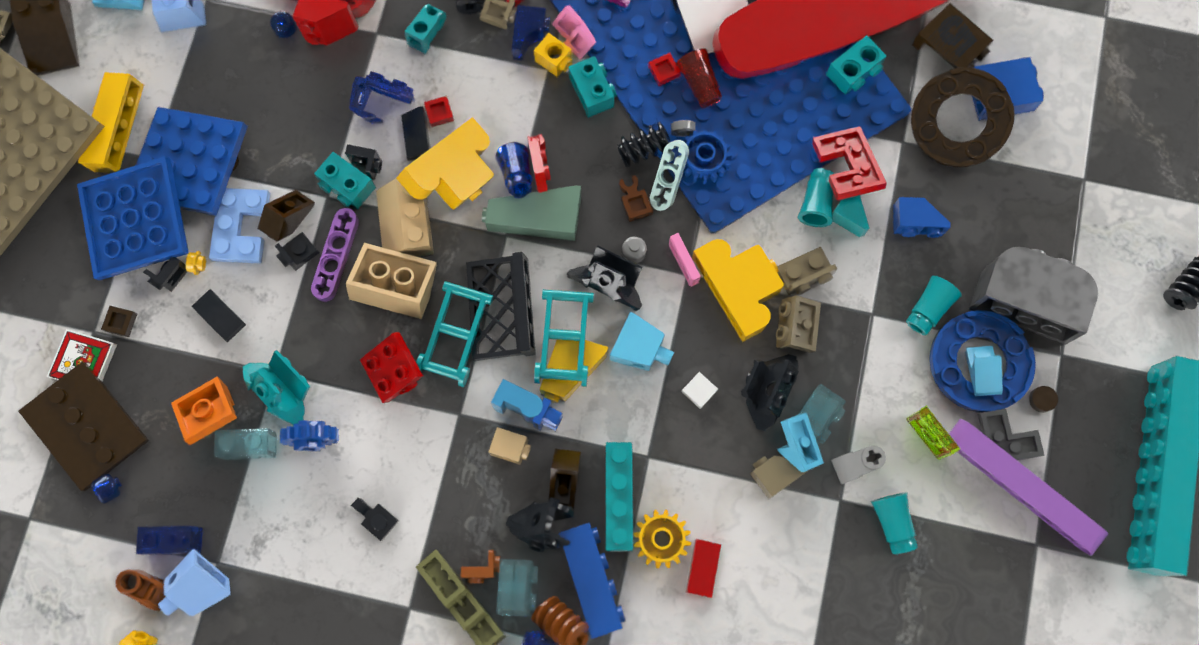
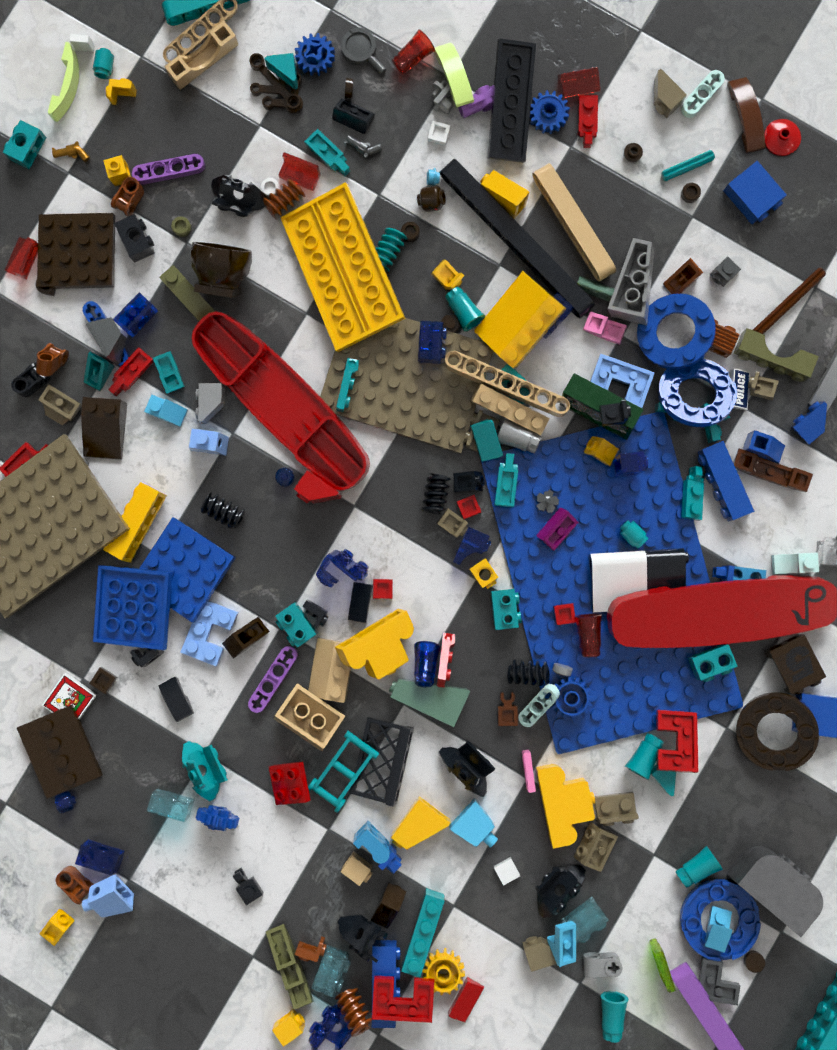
camera: 25 degrees right, 10 degrees up
orange plate [171,376,237,445] -> none
yellow plate [186,251,206,275] -> none
black bracket [275,232,319,271] -> none
teal leg [405,4,446,54] -> none
teal piece [534,289,594,387] -> none
bright pink slope [552,5,596,60] -> none
light grey piece [622,237,647,263] -> none
blue slope [893,197,951,238] -> none
none -> black piece [201,492,245,529]
none -> red plate [372,975,434,1023]

